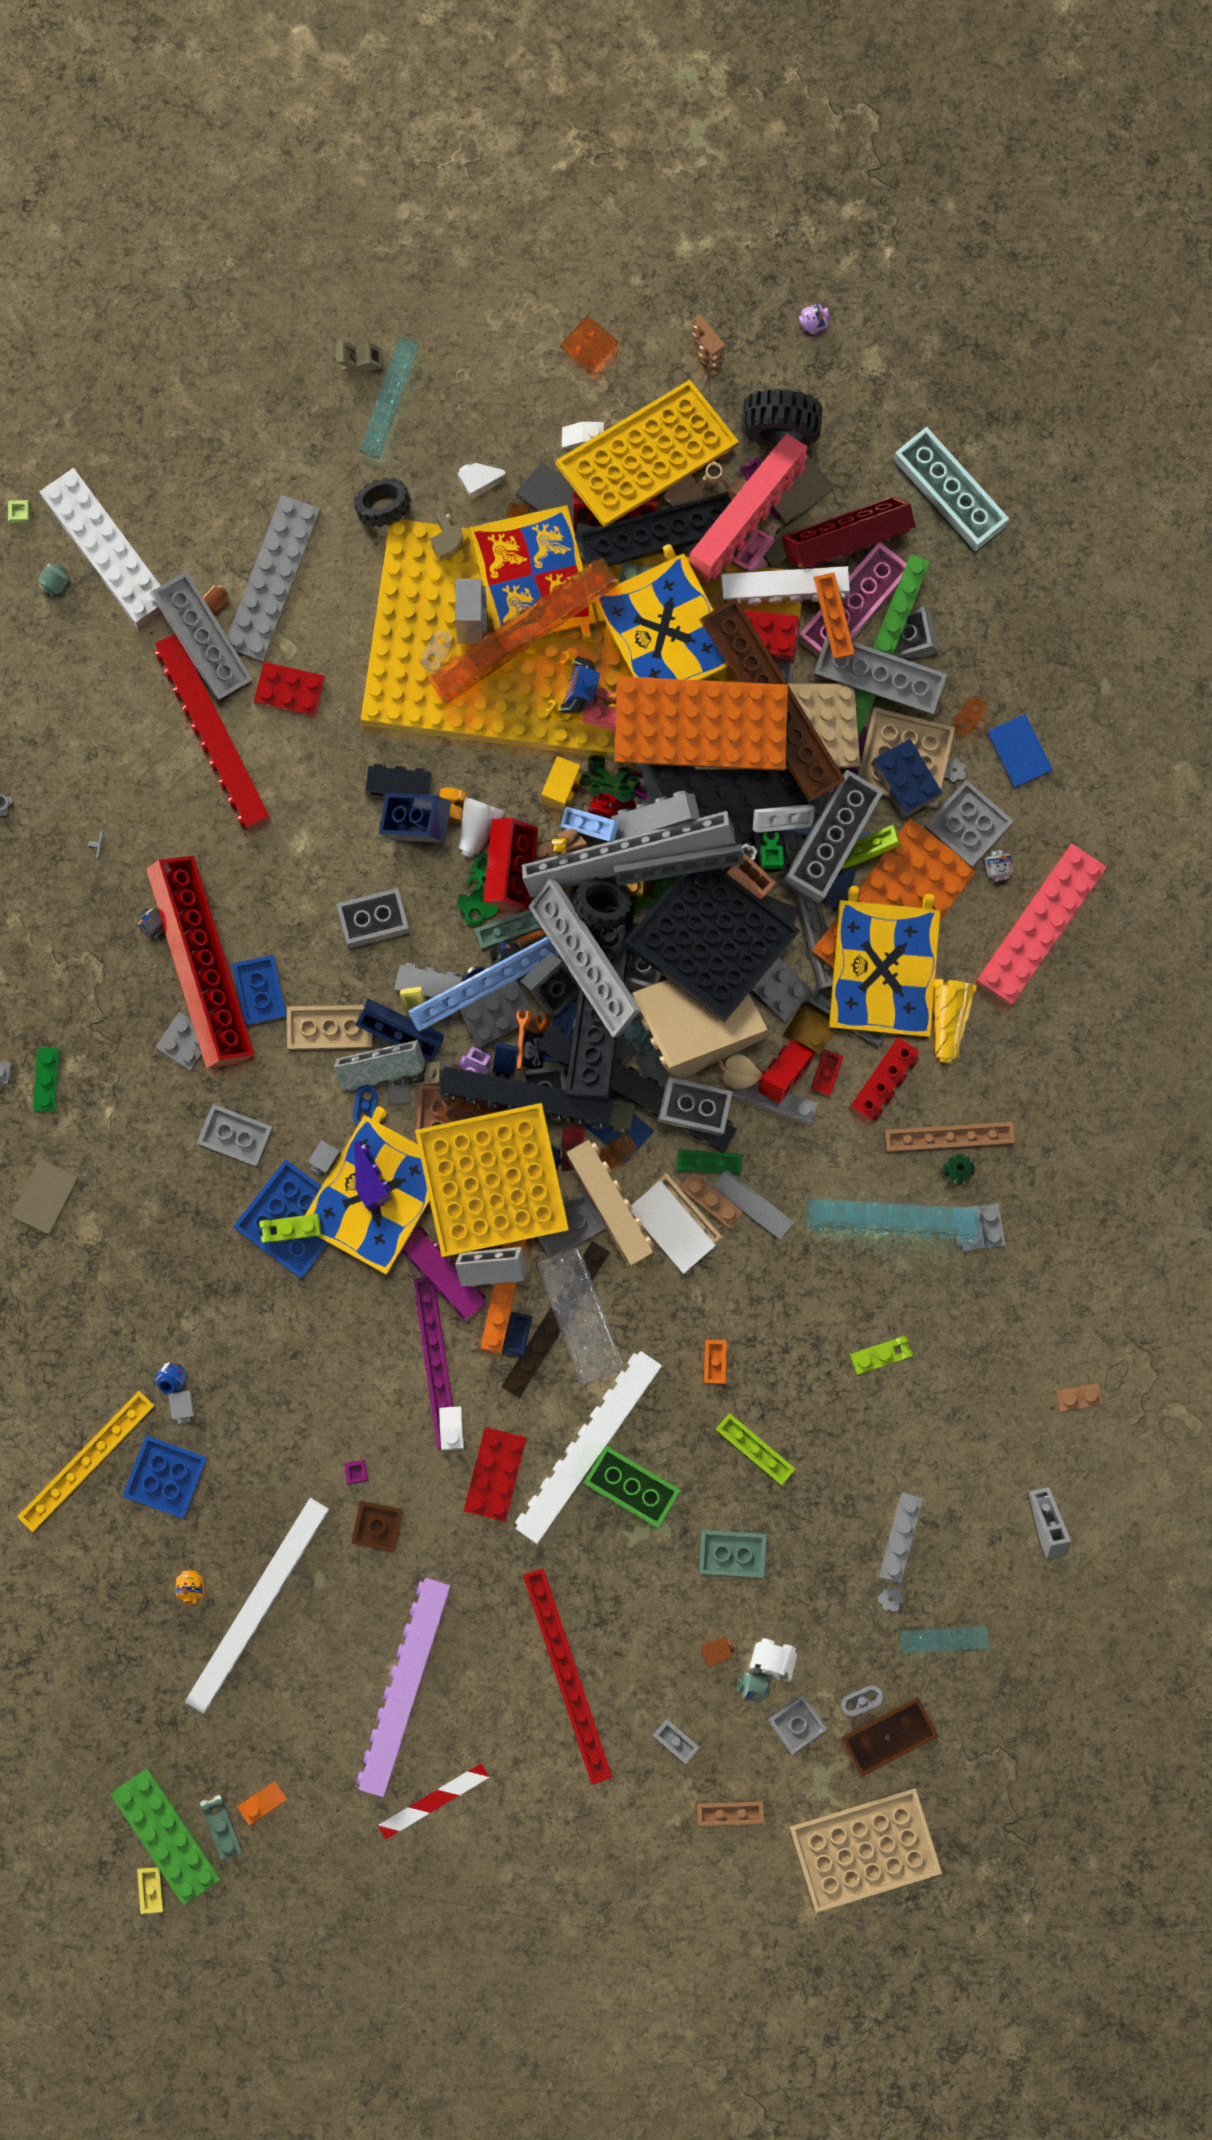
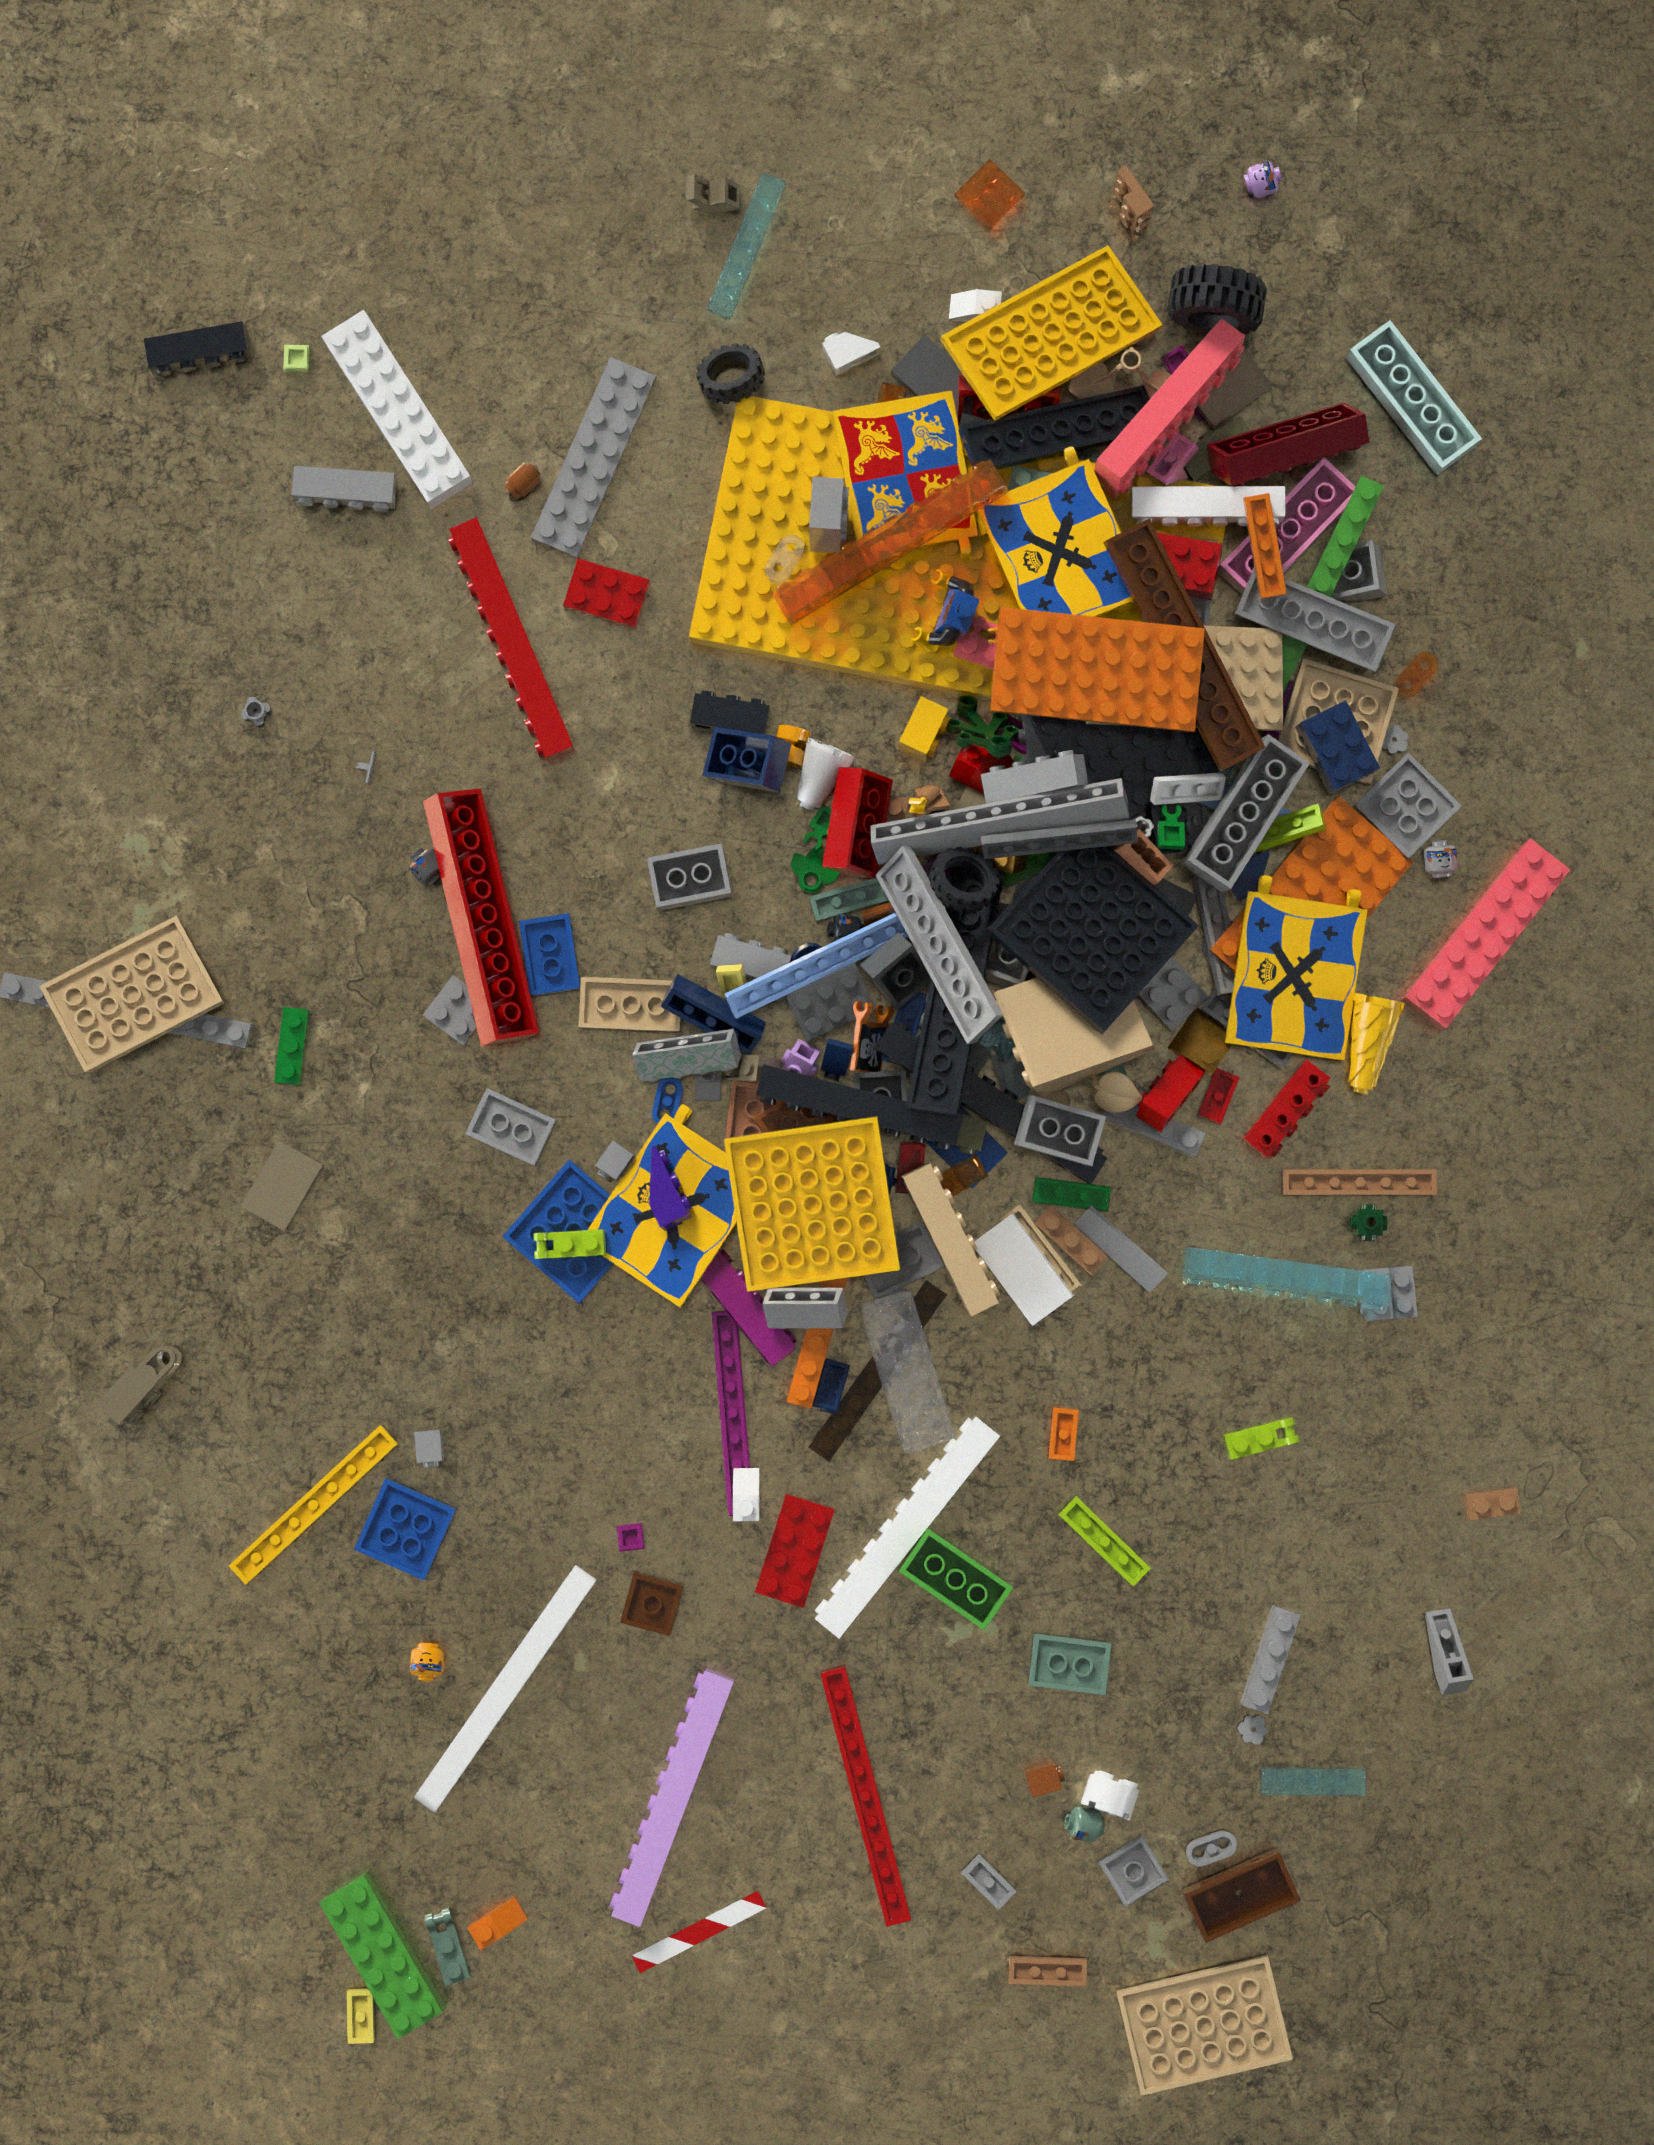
camera: 10 degrees right, 5 degrees up
sand green head [38,563,69,595] -> none
light grey plate [150,571,253,701] -> none
blue head [155,1362,187,1394] -> none
dark tan brick [430,509,463,562] -> none
light blue plate [560,806,619,842] -> none
blue tile [987,714,1053,788] -> none
none -> light grey brick [292,466,398,512]

